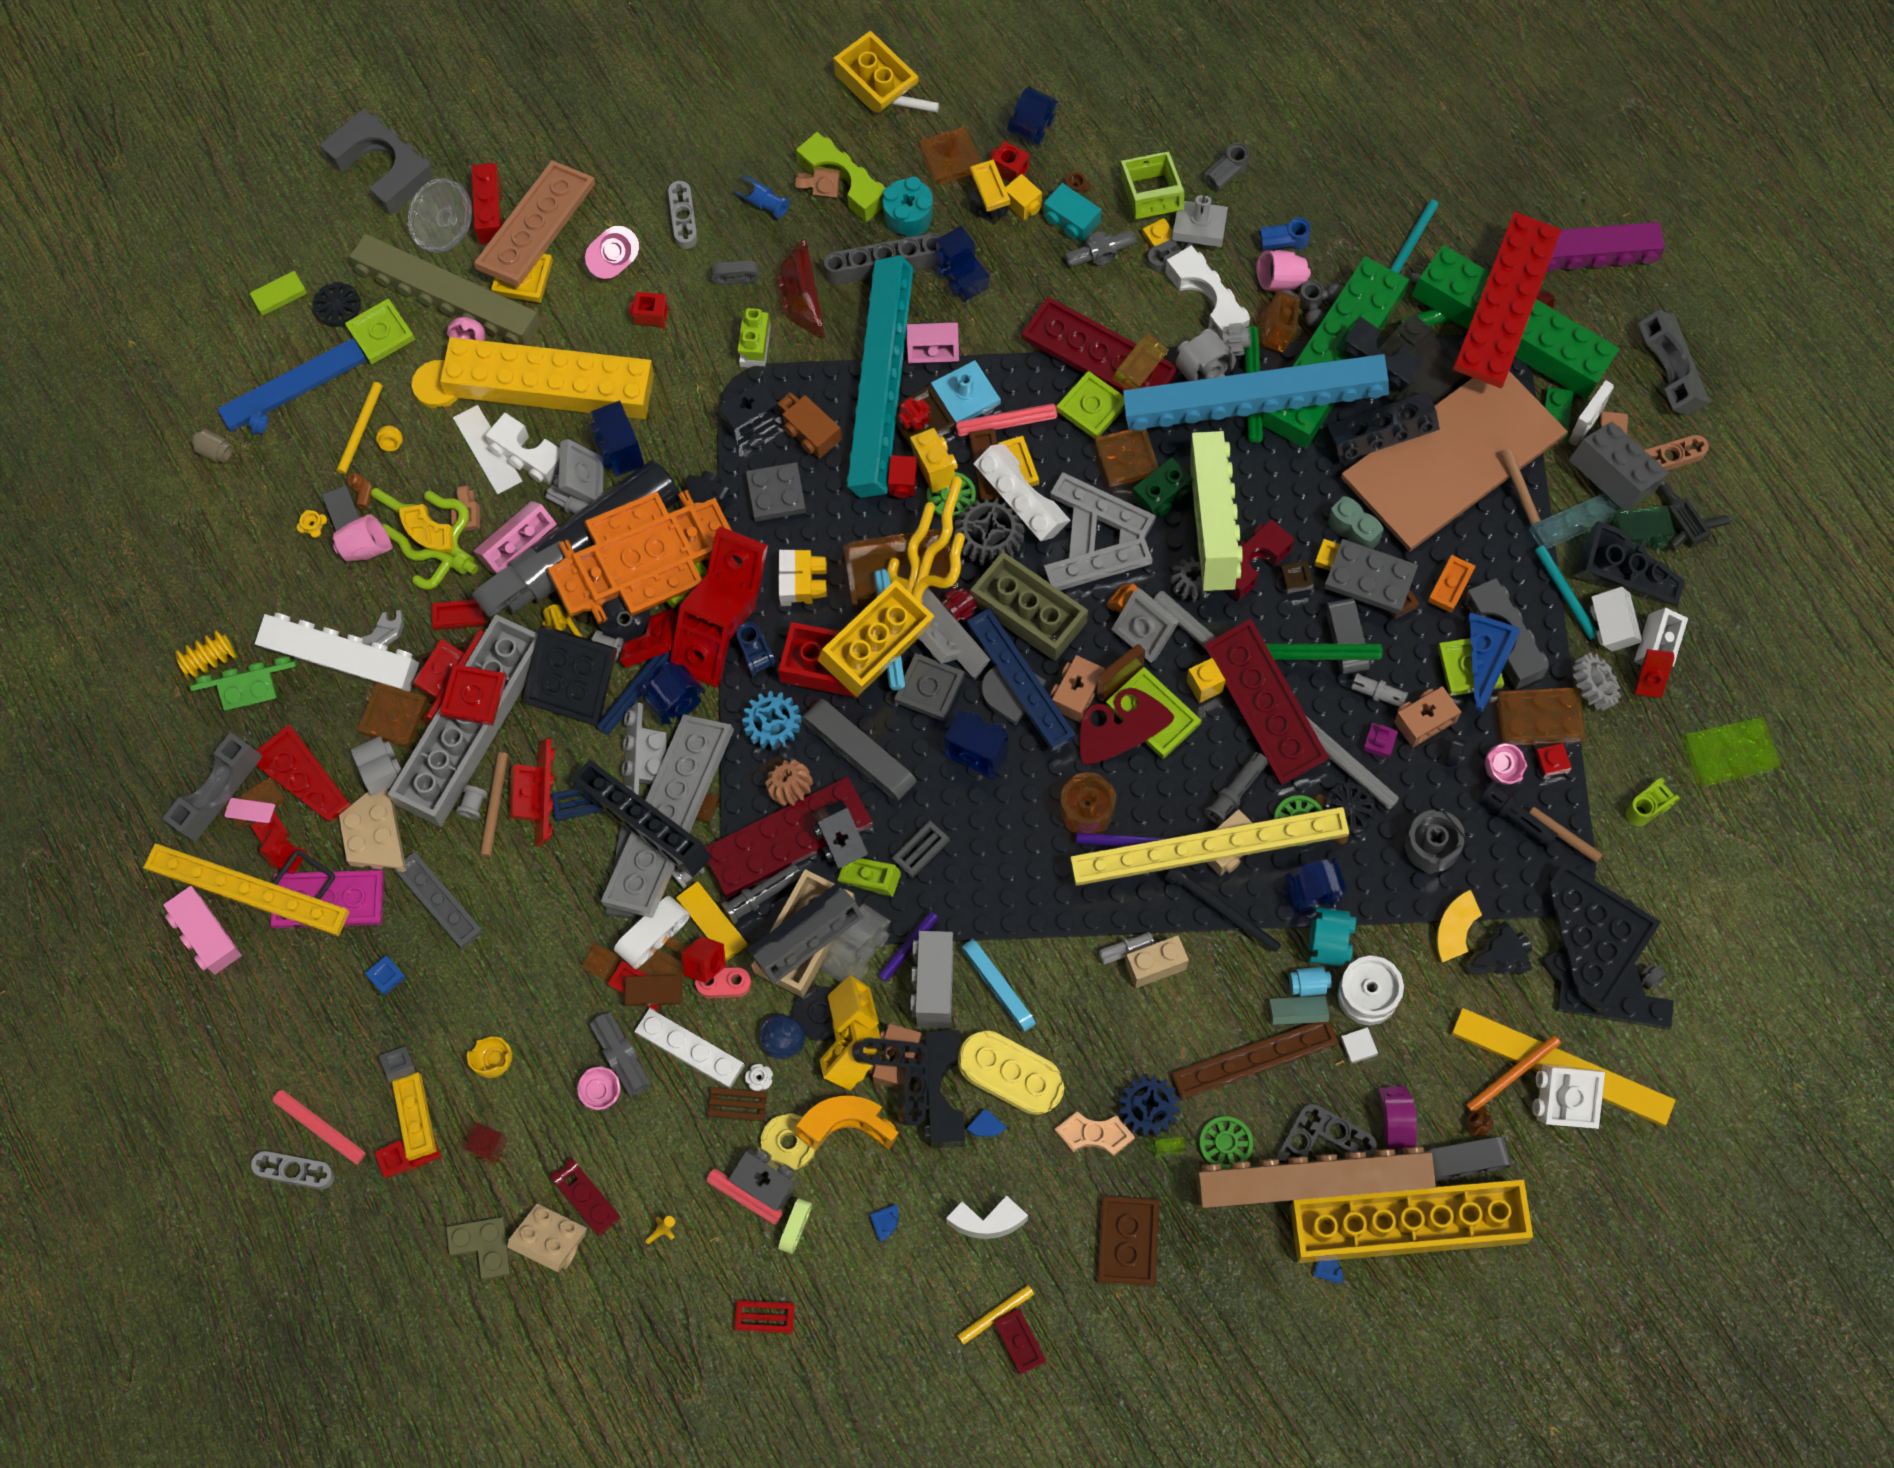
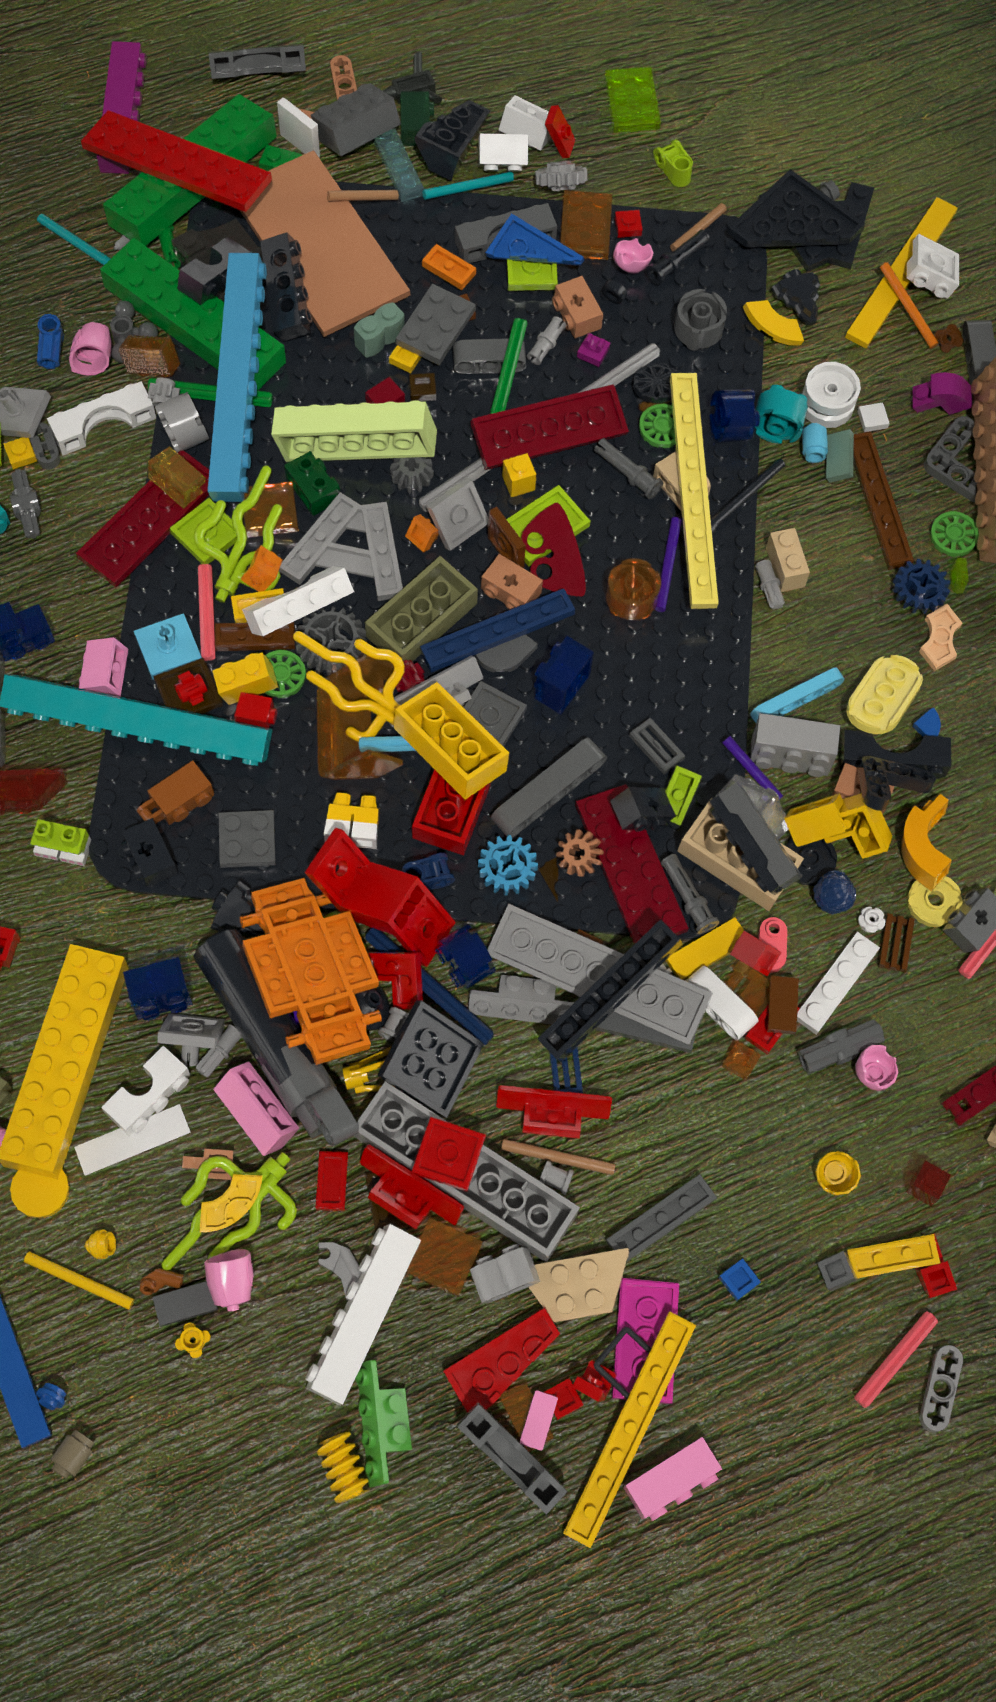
camera: 90 degrees left, 0 degrees up
none -> lime plant [194,466,282,603]
none -> orange bracket [241,545,283,592]

